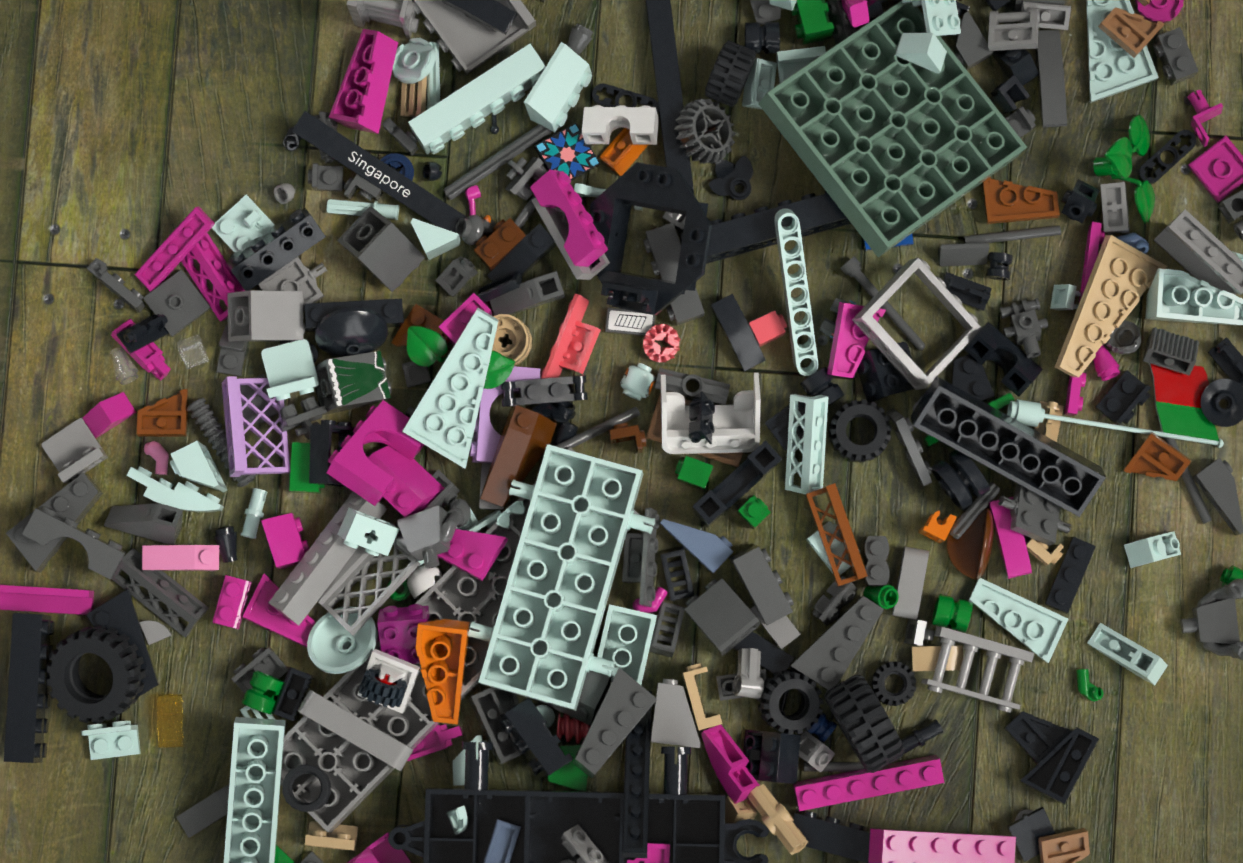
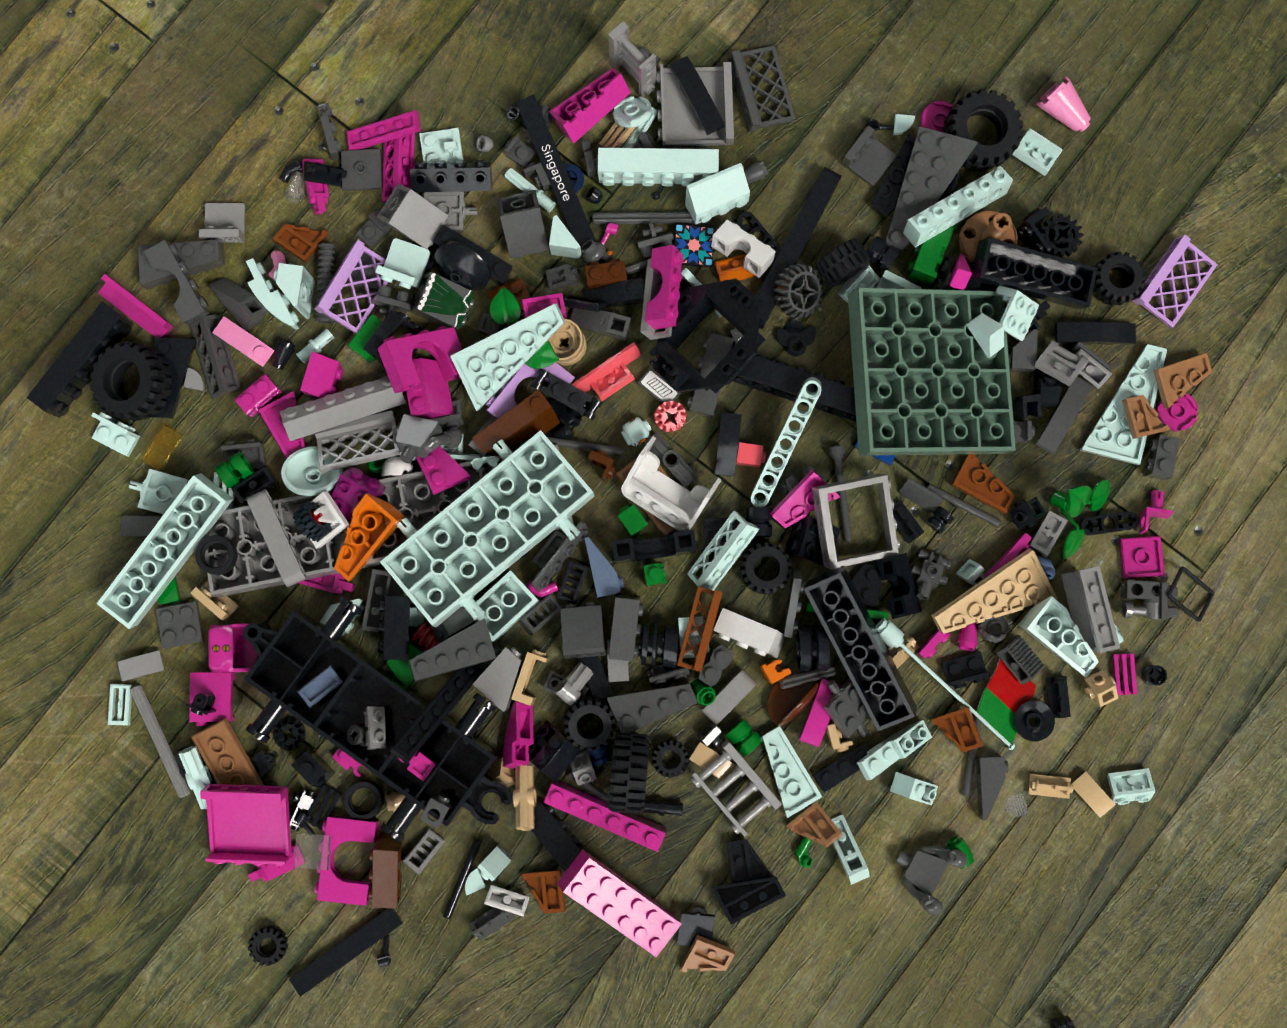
camera: 35 degrees right, 0 degrees up
dark pink slope [83,392,137,438] -> none
clear slope [177,334,209,369] -> none
light aqua brick [337,508,399,557] -> none
light aqua tile [447,806,468,835] -> none
black hinge [688,392,715,444] -> none
none -> light aqua plate [129,469,189,515]
none -> black arm [279,159,304,184]
none -> dark grey tile [634,132,657,148]
none -> black wheel [639,623,679,668]
none -> white wedge [713,608,786,658]
none -> medium nougat wing [786,801,843,847]
none -> light aqua slope [857,720,932,780]

